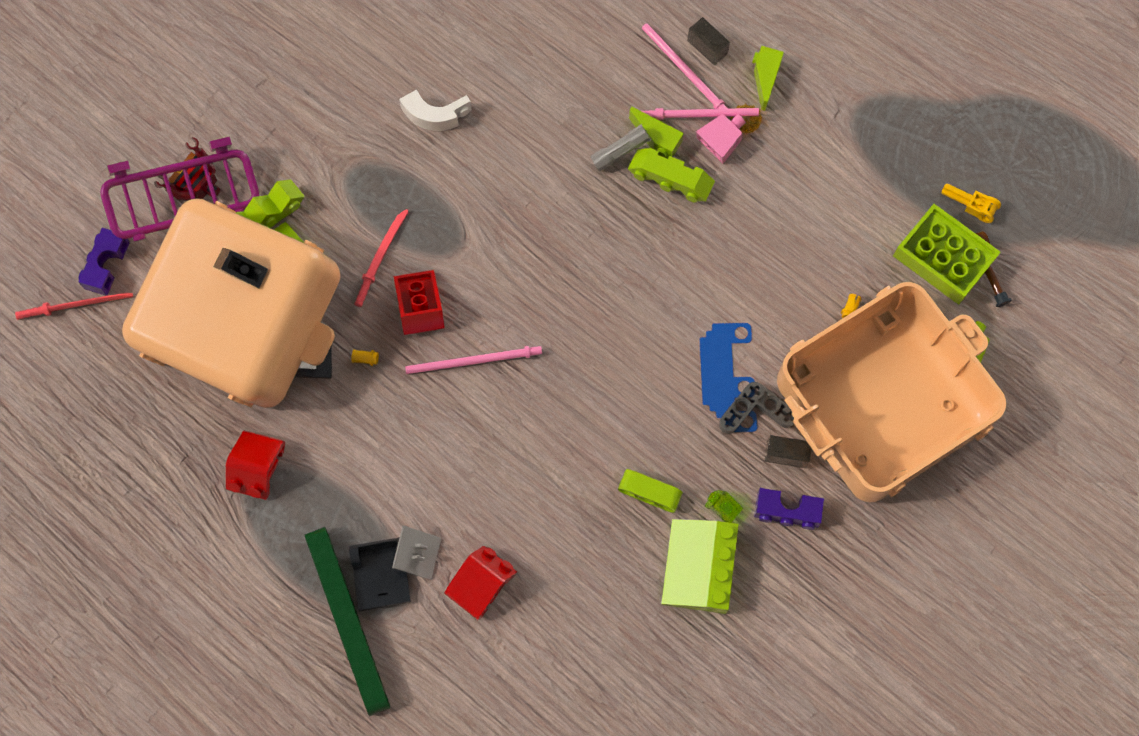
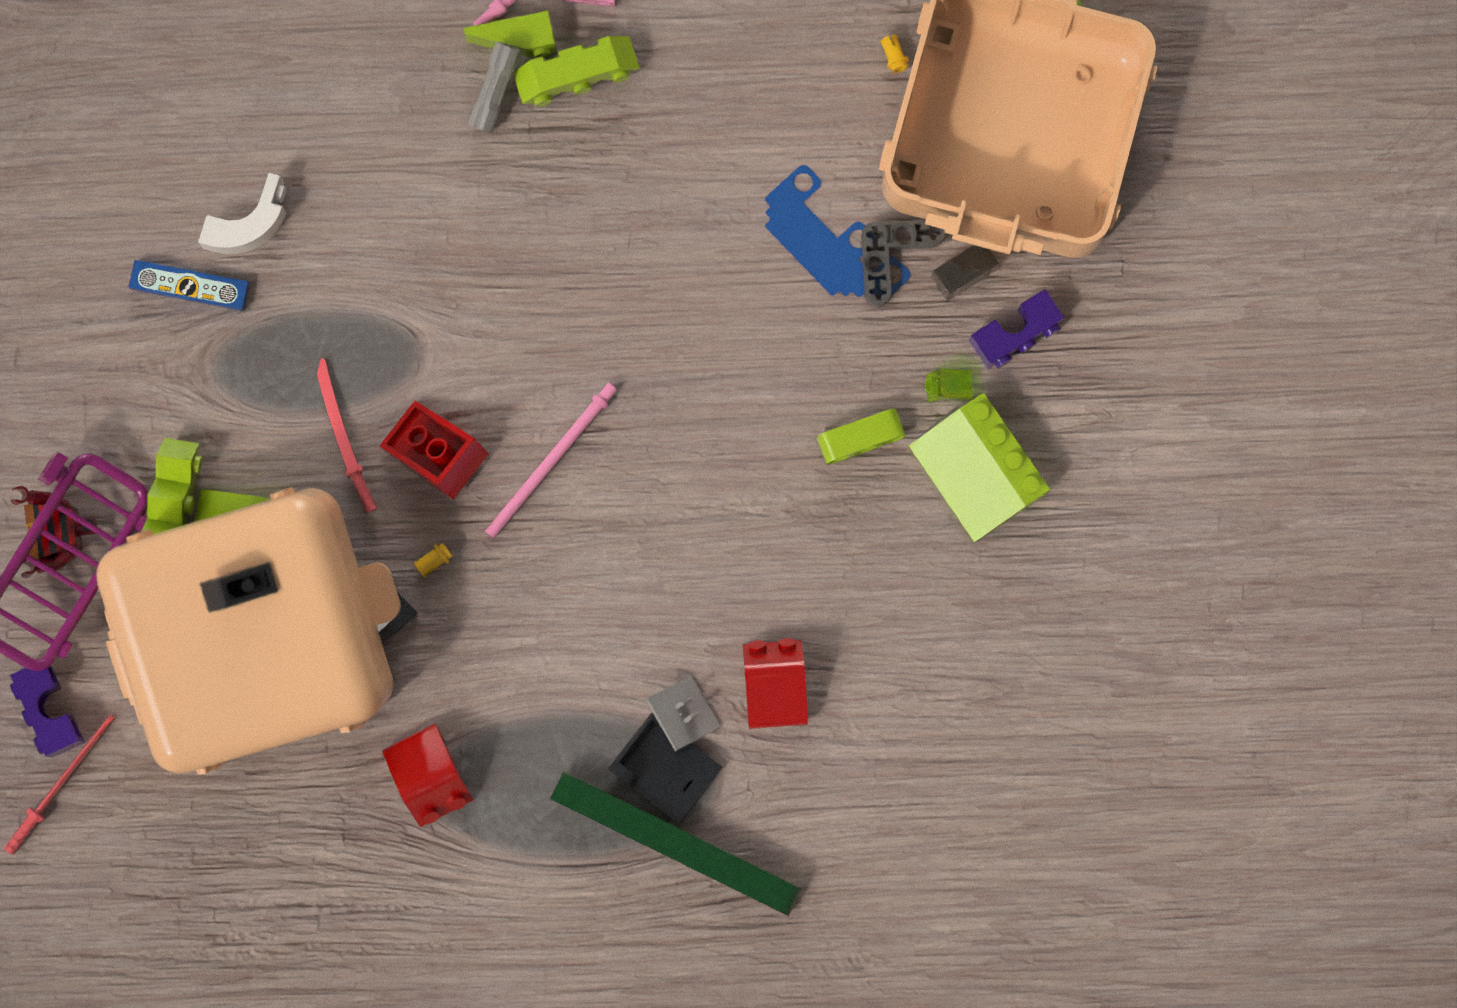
camera: 40 degrees left, 10 degrees up
none -> tile [128,260,250,312]

